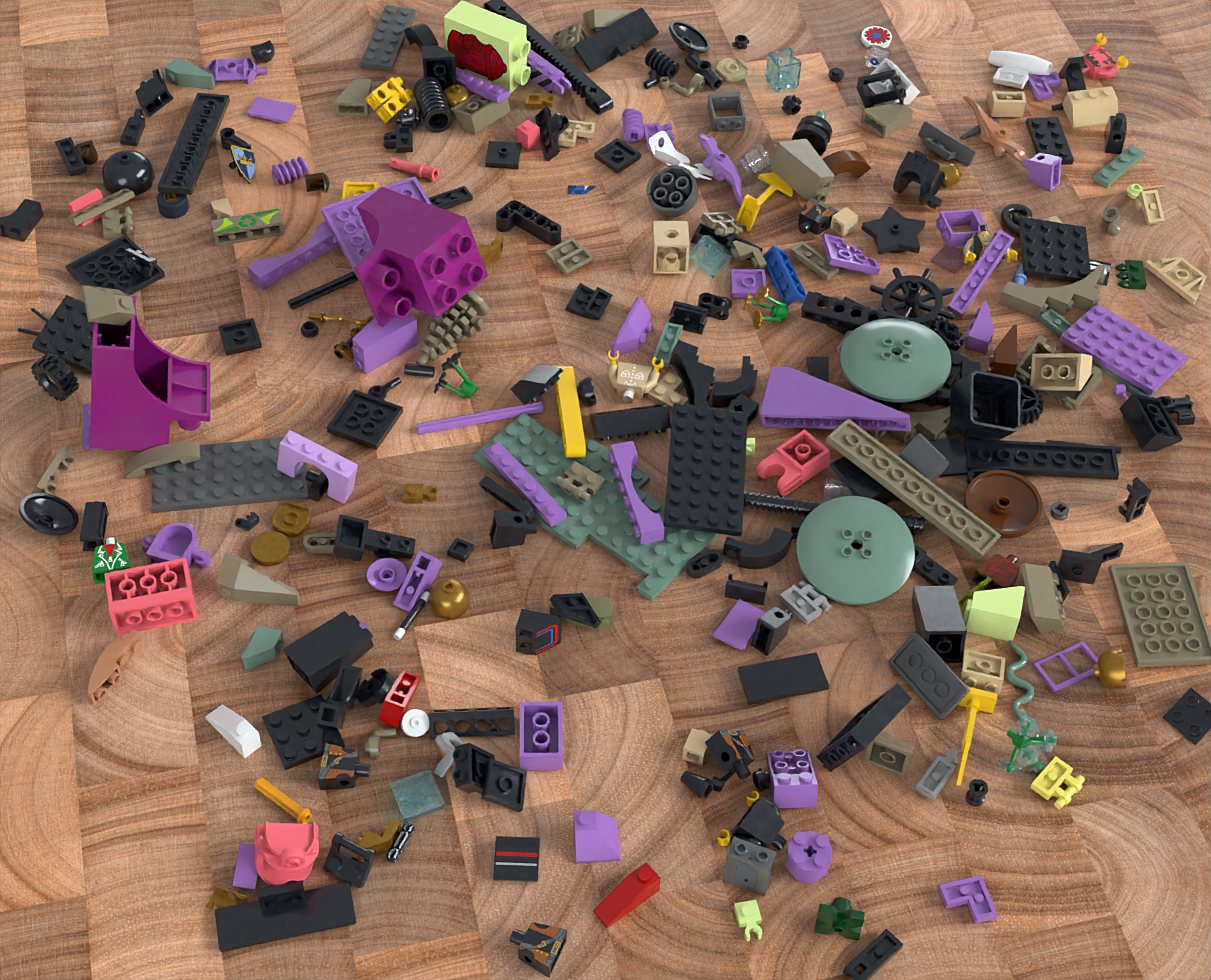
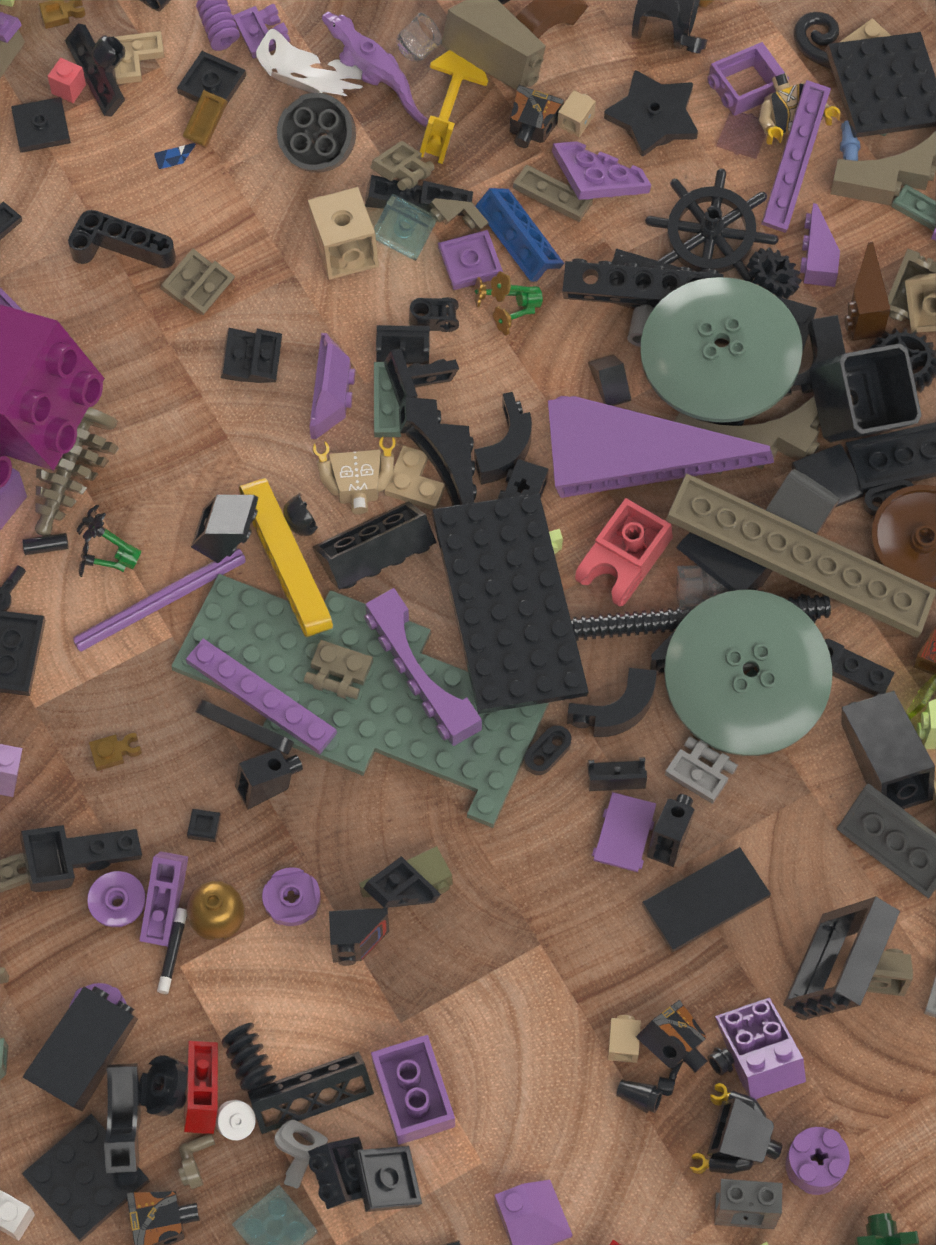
camera: 15 degrees left, 15 degrees up
pearl gold slope [478,234,503,266] -> none
none -> pearl gold tile [182,90,228,148]
none -> black piece [221,1023,276,1091]
none -> medium lavender plate [262,868,321,926]
none -> black bracket [384,349,459,407]

